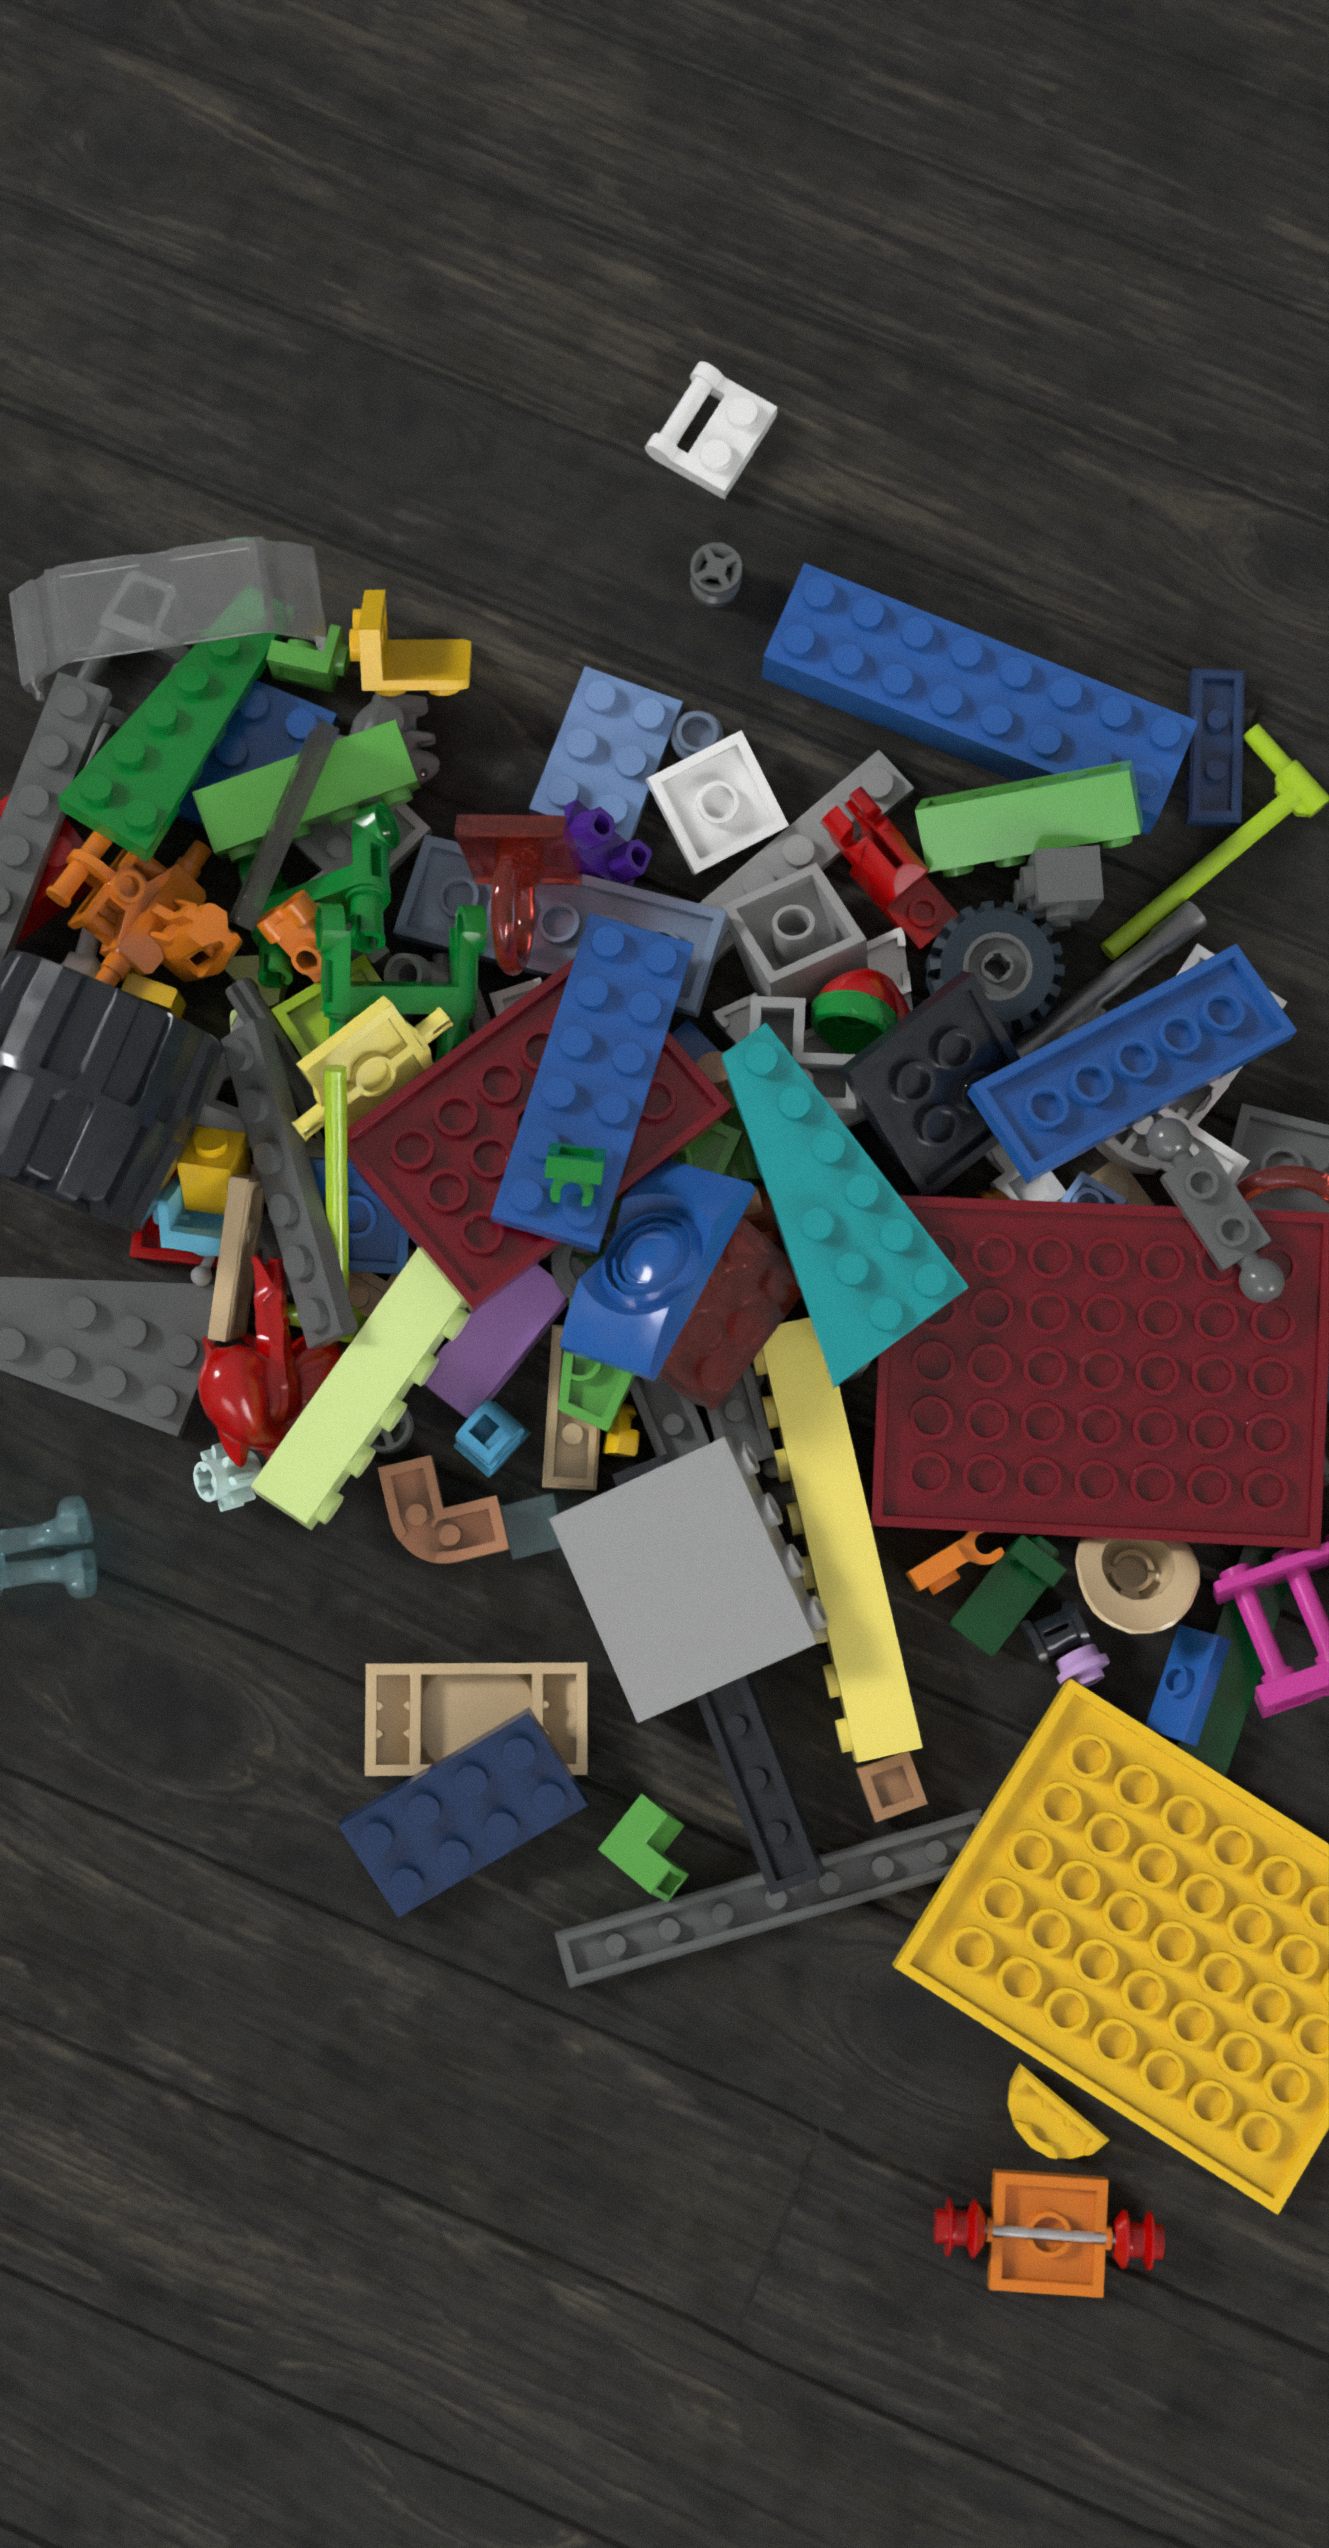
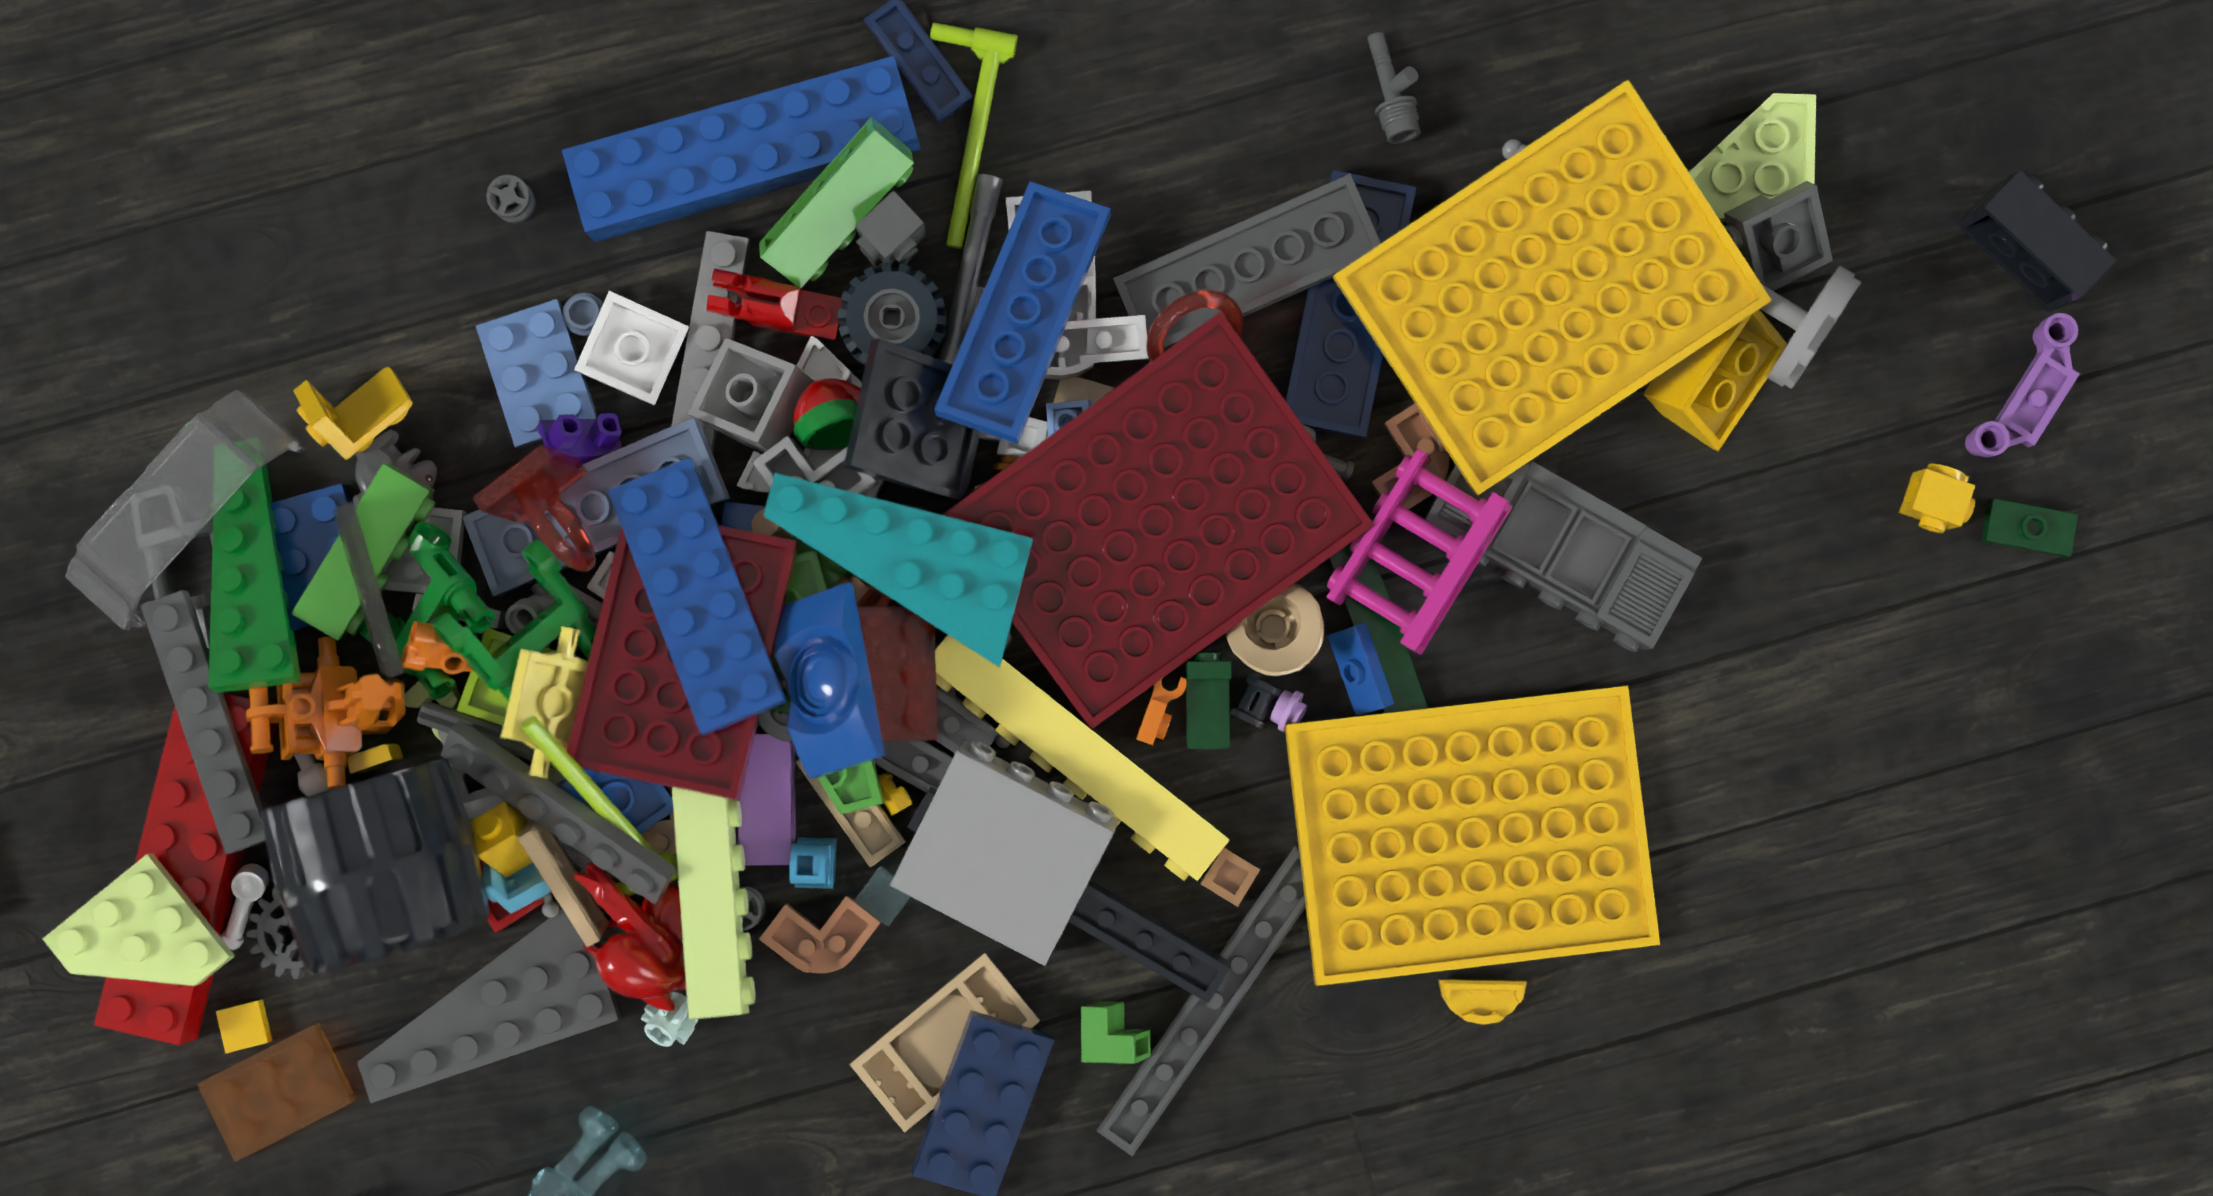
camera: 40 degrees left, 5 degrees up
bright green bracket [266,624,351,693] -> none
green tile [544,1142,606,1207] -> none
white plate [645,361,777,499] -> none
orange plate [933,2169,1165,2298] -> none
dark grey plate [1146,1118,1285,1303] -> none

